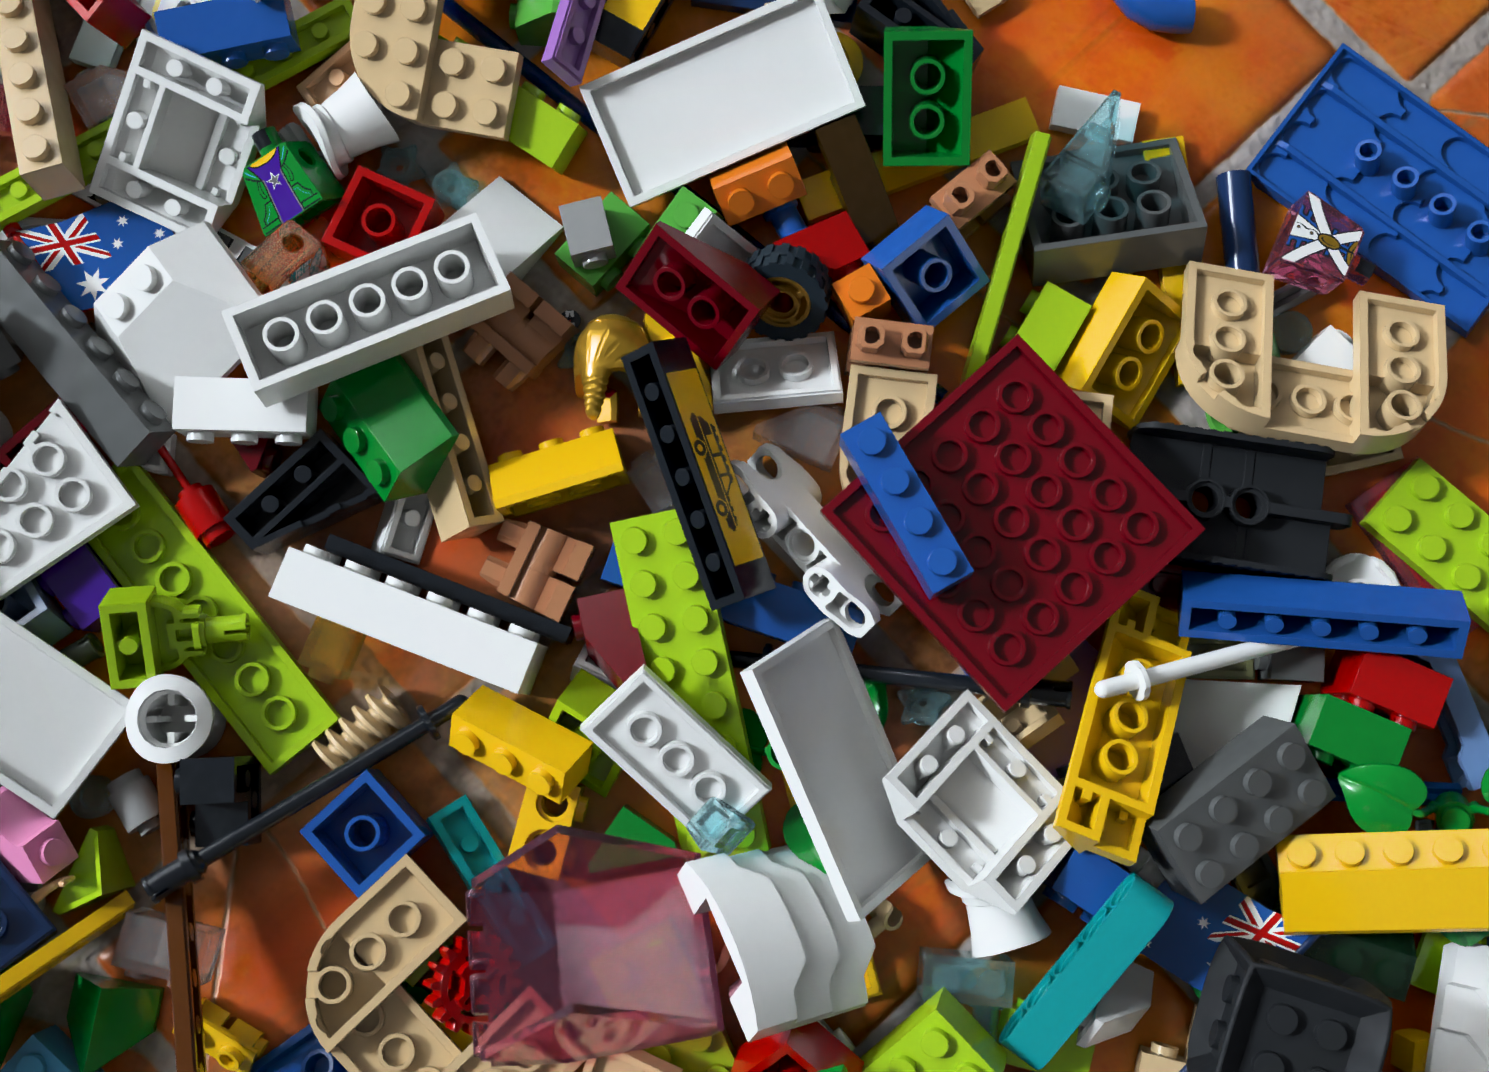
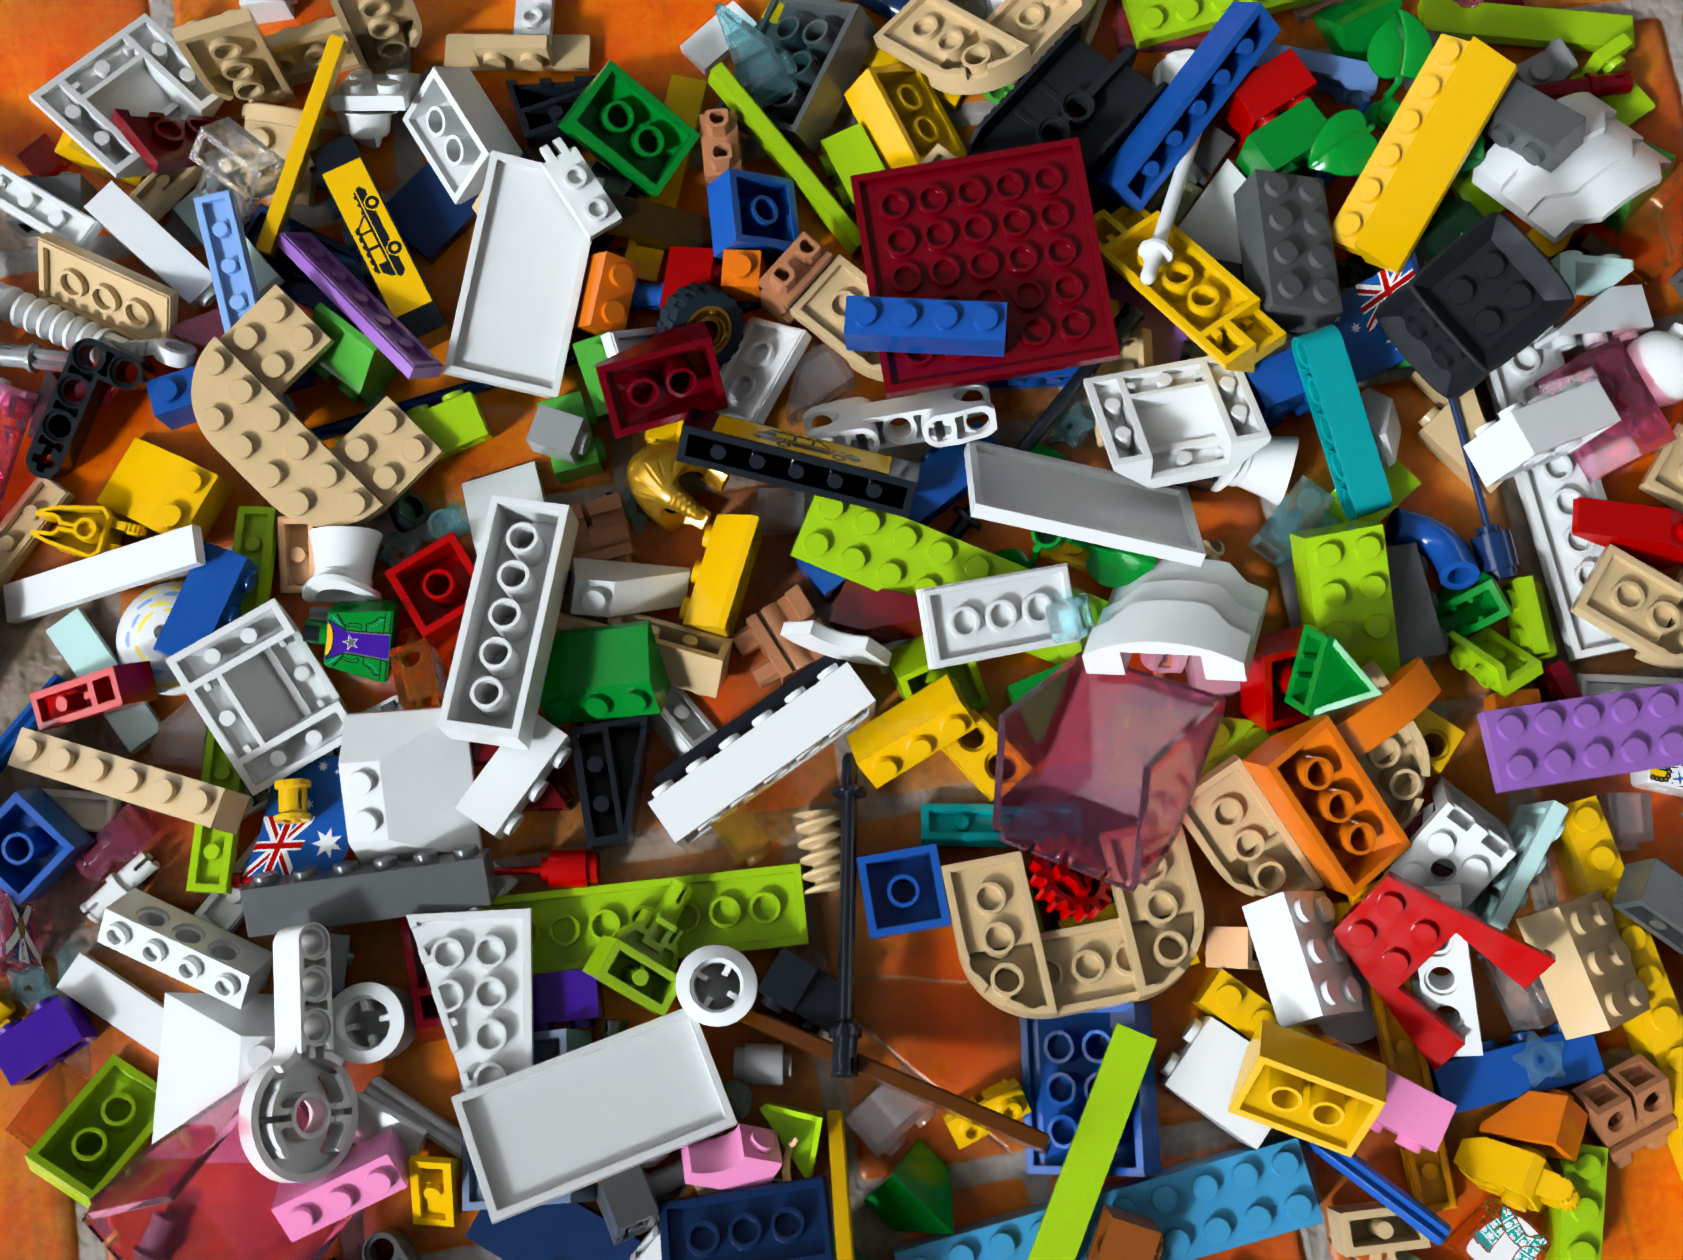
camera: 55 degrees left, 5 degrees down
none -> yellow bush [274,778,312,824]
none -> black tile [388,490,429,533]
none -> white hinge [539,137,622,241]
none -> white slope [569,557,690,617]
none -> white tile [780,620,892,666]

